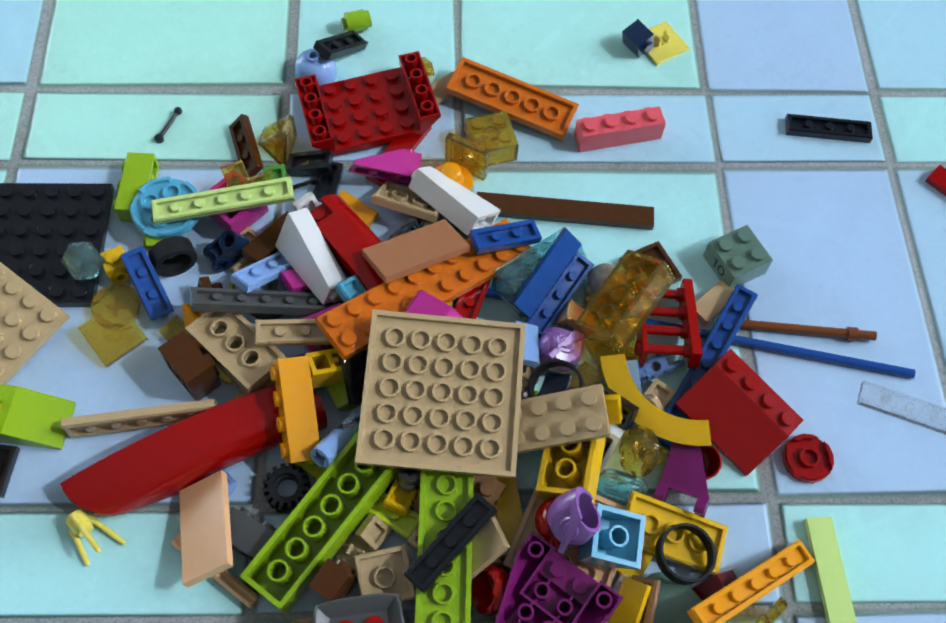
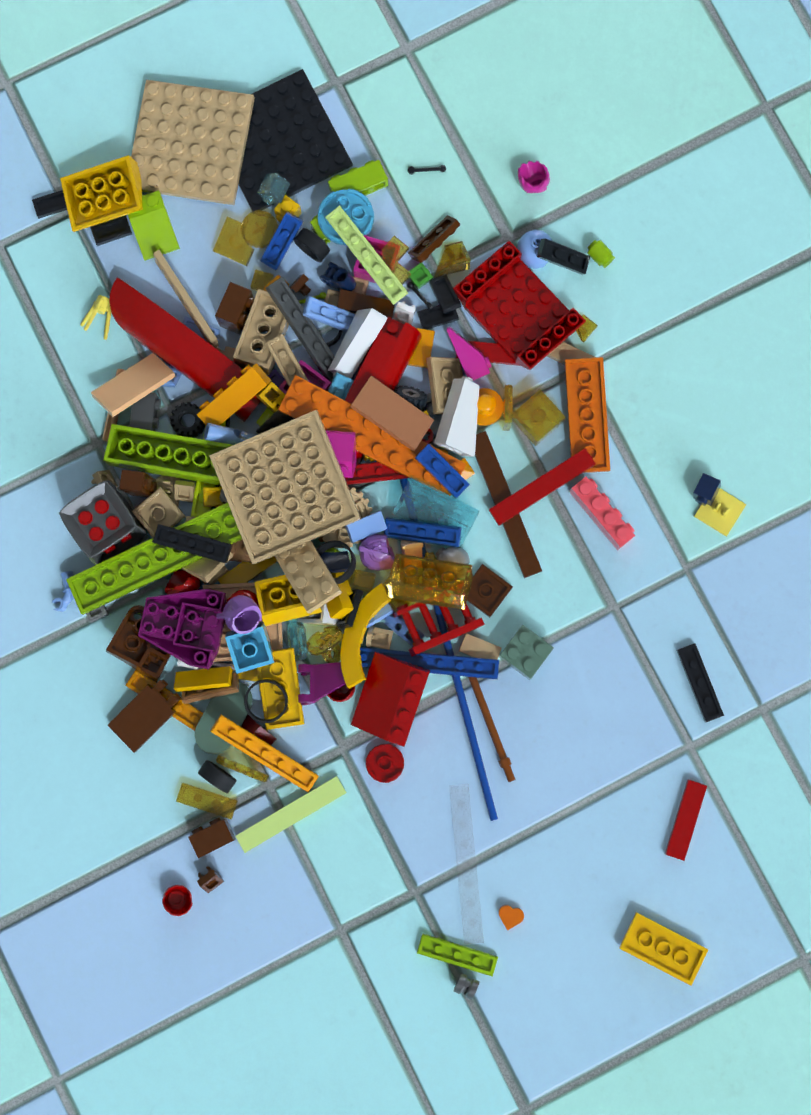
camera: 70 degrees right, 20 degrees up
dark pink tile [279,269,310,292] -> none
blue tile [510,229,582,318] -> none
none -> red tile [489,448,596,526]
none -> dark pink hair [517,161,550,193]

